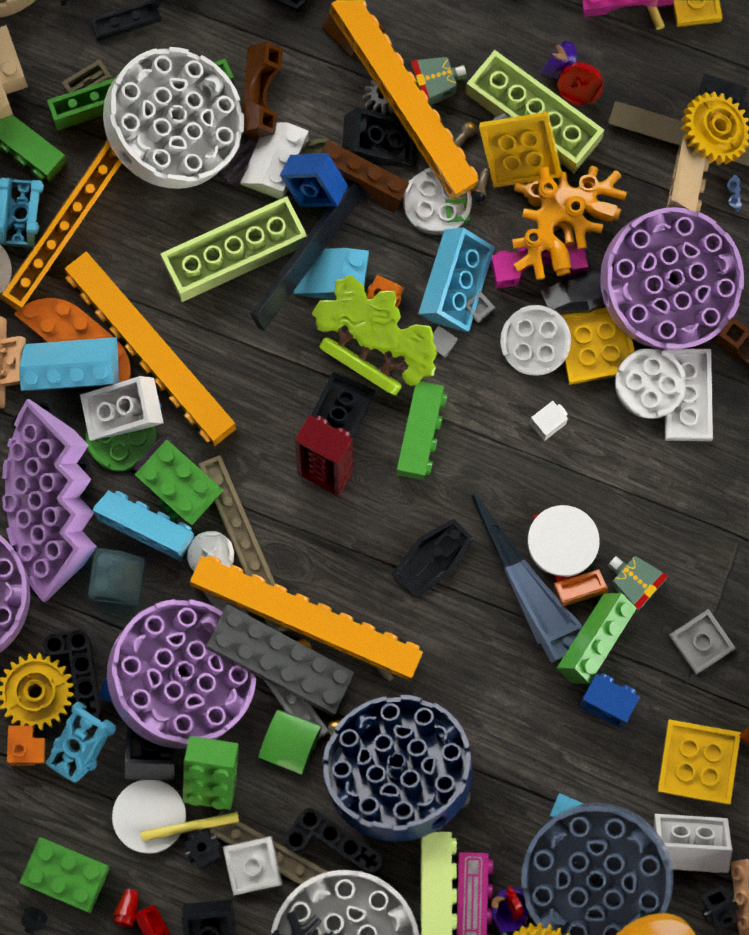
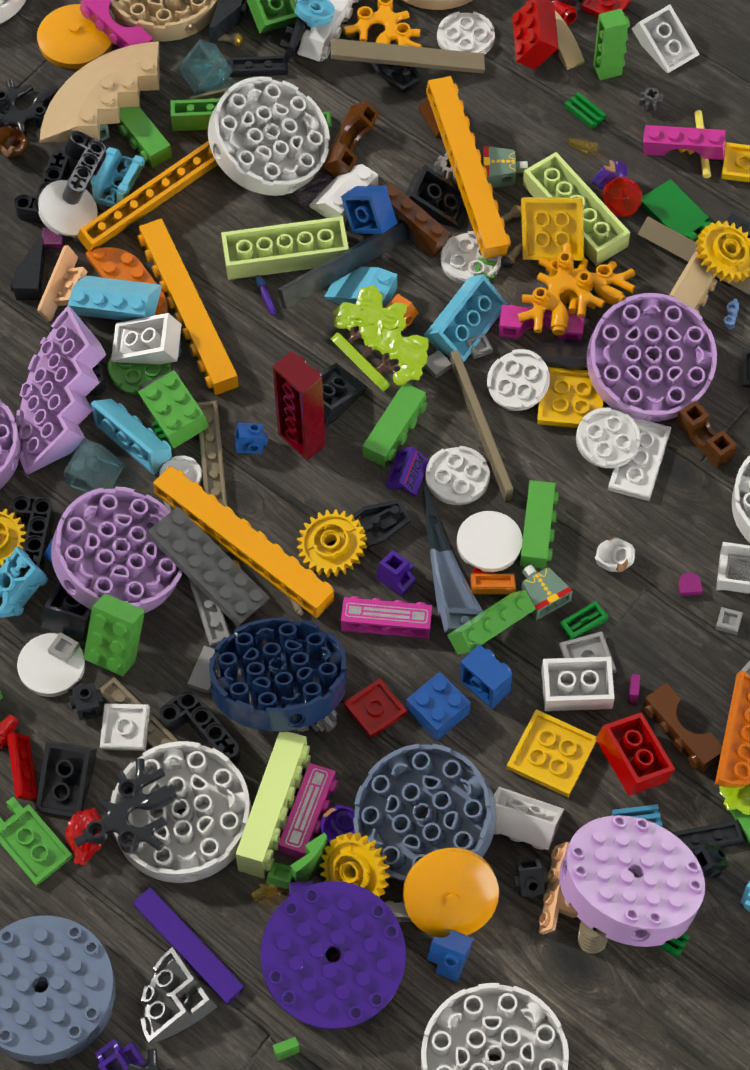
camera: 20 degrees right, 15 degrees down
light yellow bar [141,812,239,841] -> none
bright green slope [258,710,322,774] -> none
red piece [506,886,523,921] -> none
white brick [529,401,568,441] -> none
none -> light grey tile [47,632,80,664]
none -> clear light blue slope [177,39,233,95]
none -> light grey tile [187,646,215,694]
none -> blue brick [234,422,268,454]
none -> dark purple piece [256,275,276,316]
none -> yellow gear [297,509,367,578]
none -> dark pink brick [341,596,432,639]
none -> red plate [344,678,407,739]
none -> dark purple brick [376,550,416,596]
none -> dark purple panel [385,447,429,496]
none -> blue brick [406,672,471,741]
none -> white tile [426,446,490,505]
none -> dark tan tile [450,350,513,501]
none -> bright green brick [520,480,559,569]
none -> white brick [542,657,614,711]
none -> green tile [559,600,609,640]
none -> clear yellow bar [568,138,598,153]
none -> white hair [595,537,635,572]
none -> green tile [641,179,711,242]

